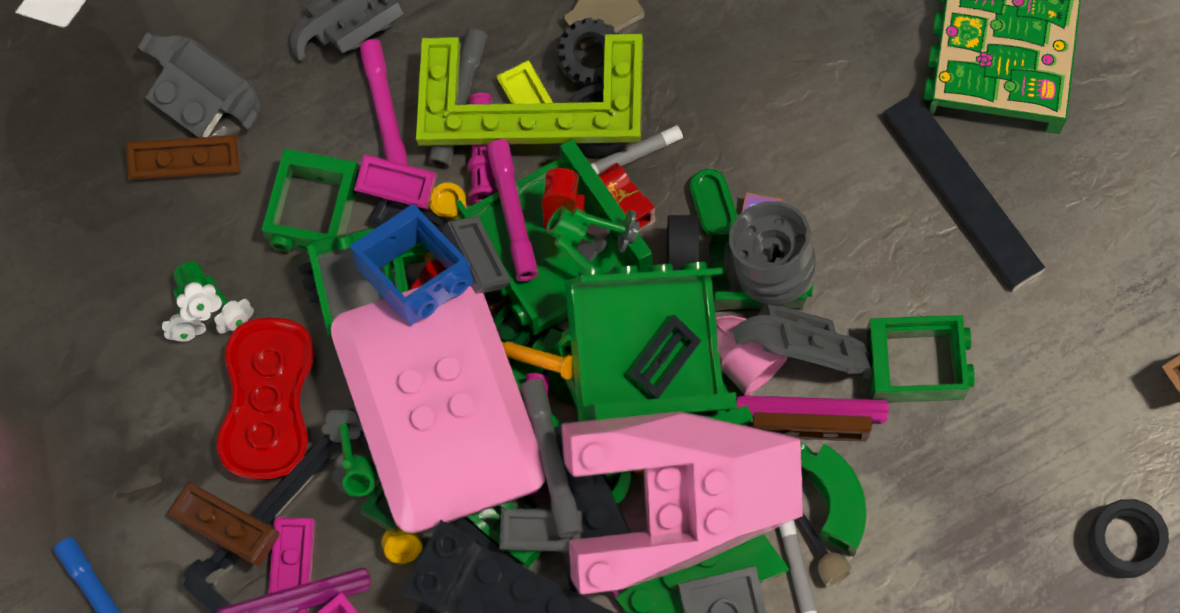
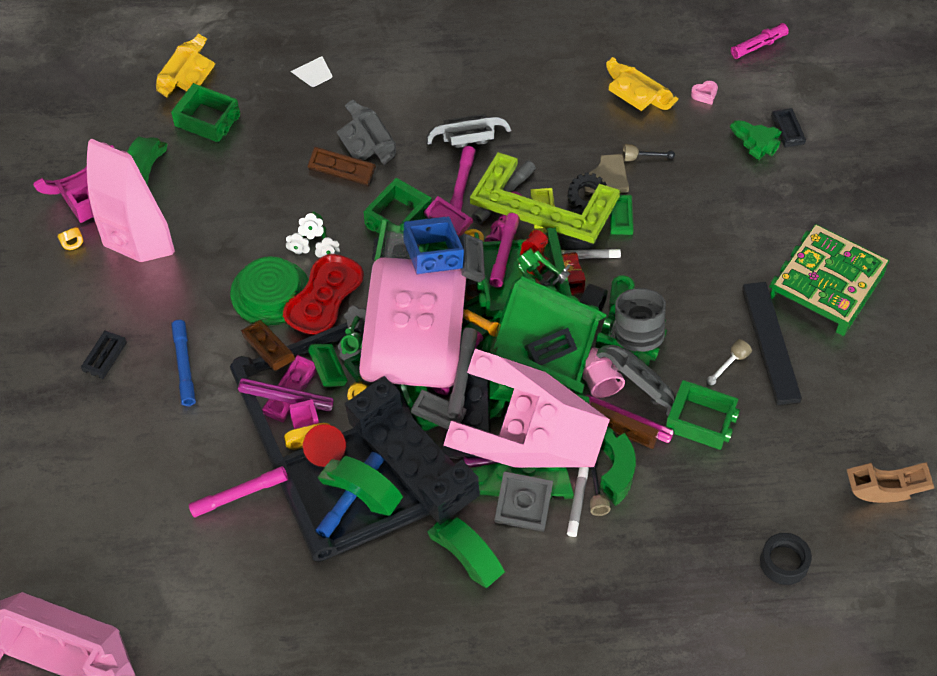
camera: 20 degrees right, 15 degrees down
none -> green piece [230,256,309,326]
none -> green tile [308,344,348,387]
none -> green tile [610,195,633,235]
none -> hinge [707,339,752,385]

